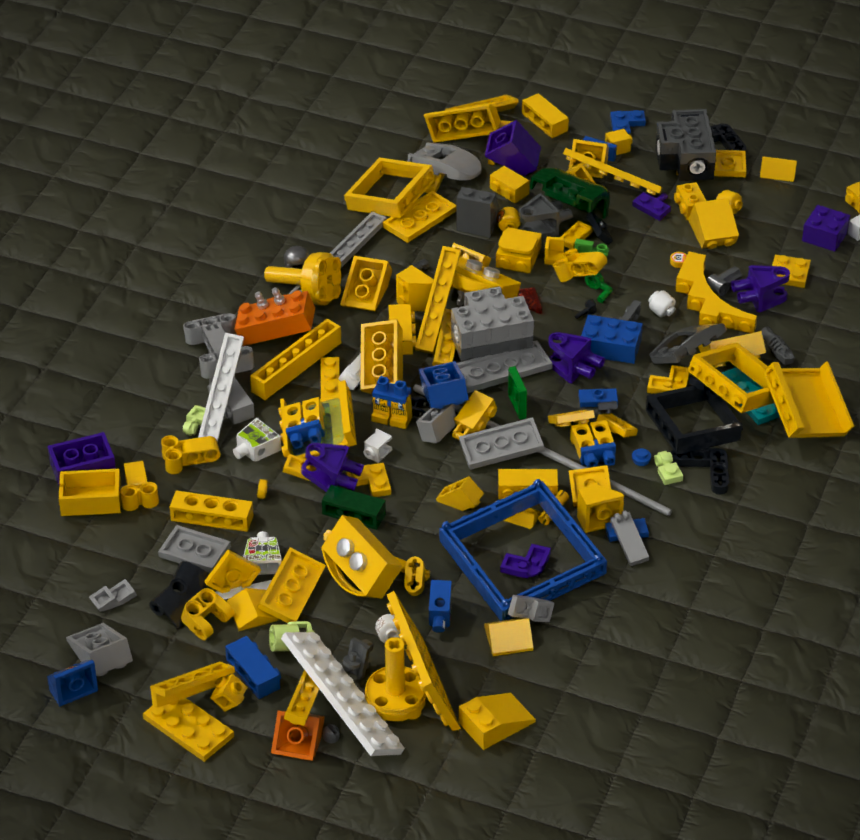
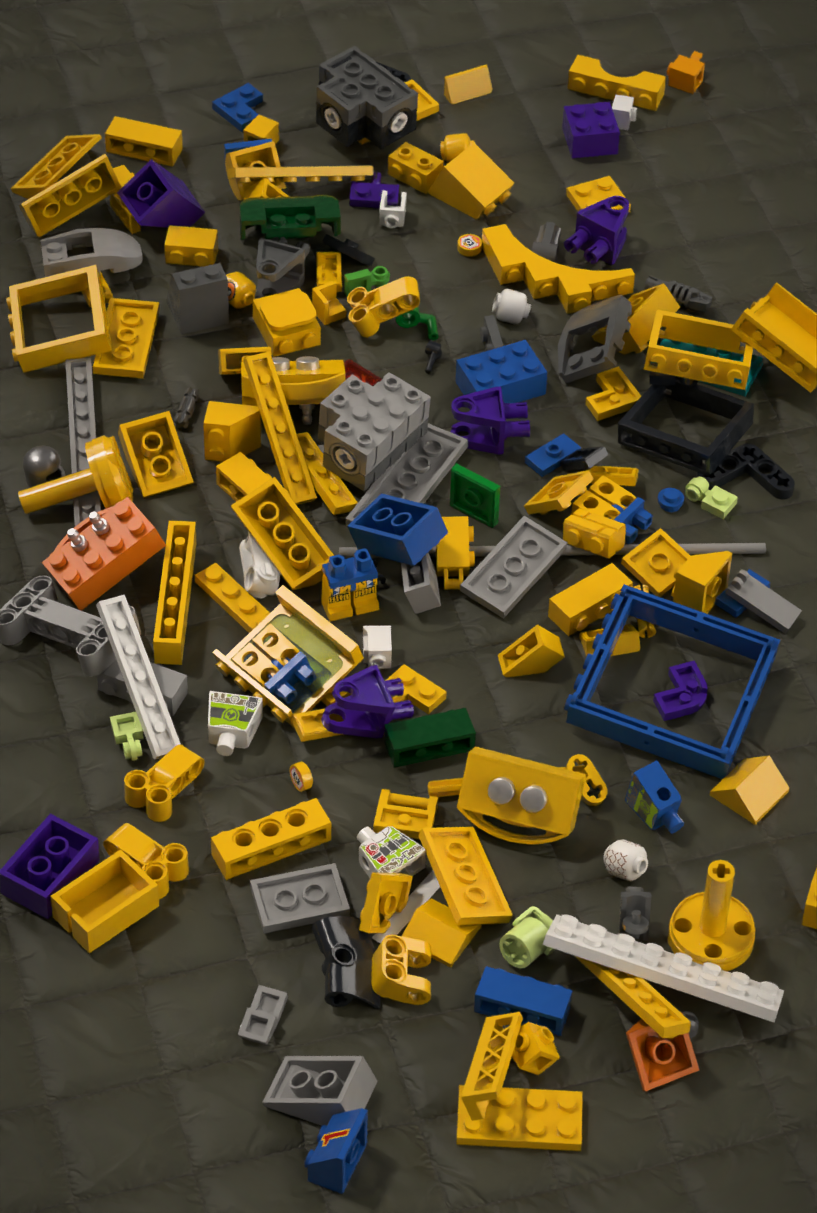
camera: 40 degrees left, 5 degrees up
yellow plate [387,591,461,731] -> none
light grey slope [508,595,555,622] -> none
none -> yellow plate [373,789,439,839]
none -> white window [379,190,407,228]
none -> yellow brick [563,508,626,559]

